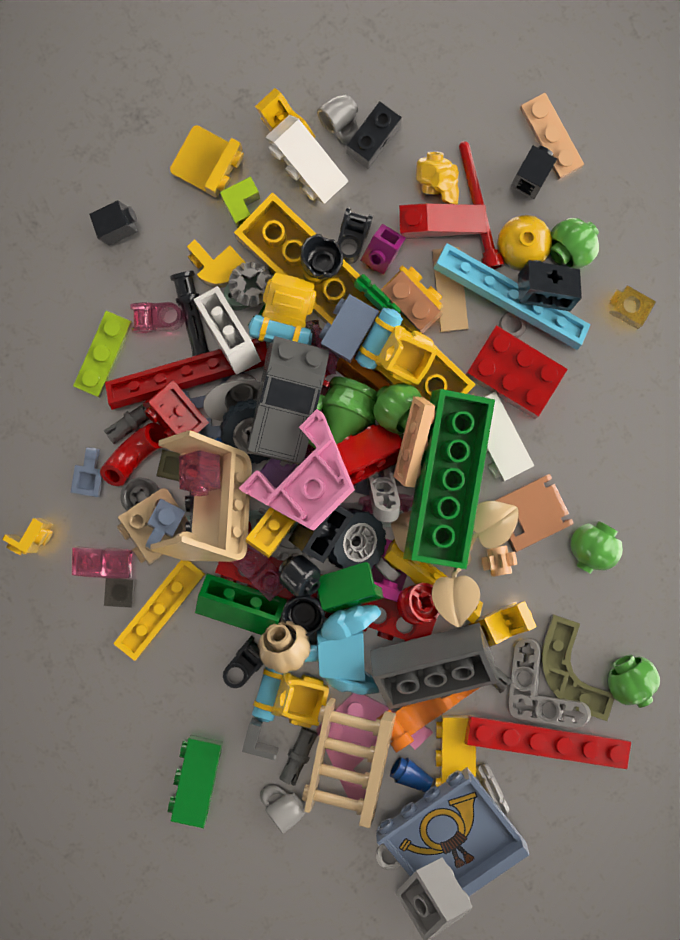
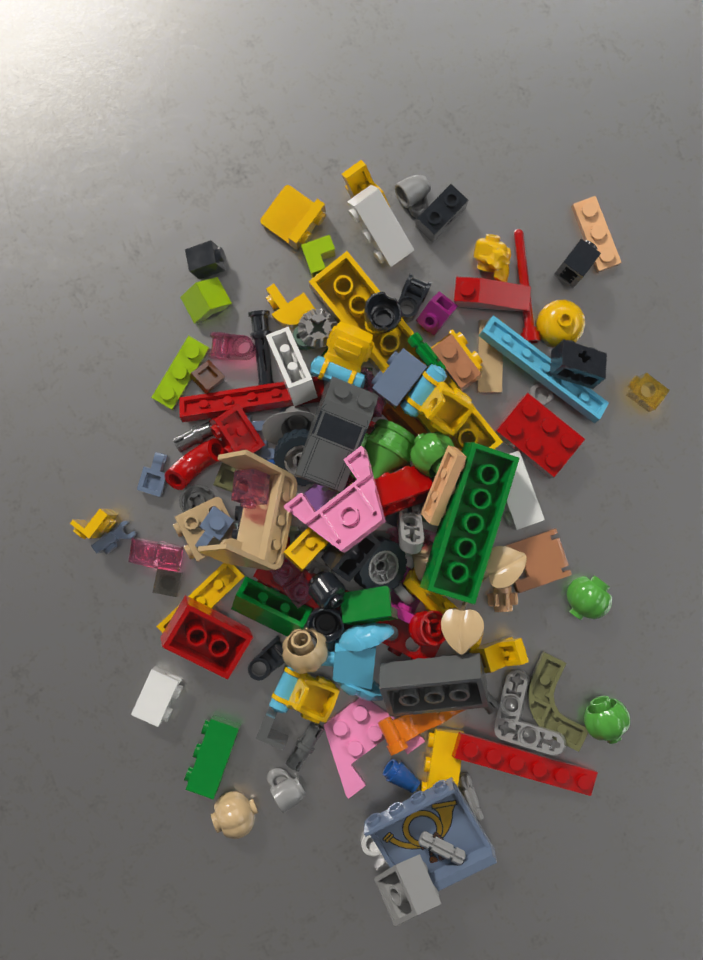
camera: 10 degrees right, 0 degrees up
tan fence [302,698,396,828] -> none
bright green plant [550,218,599,268] -> none
none -> sand blue plate [91,521,137,554]
none -> white brick [131,666,183,727]
none -> red brick [160,595,253,680]
none -> lime piece [180,277,232,324]
none -> reddish brown plate [190,359,225,394]
none -> tan plant [210,791,258,839]
none -> light grey axle [418,831,466,865]

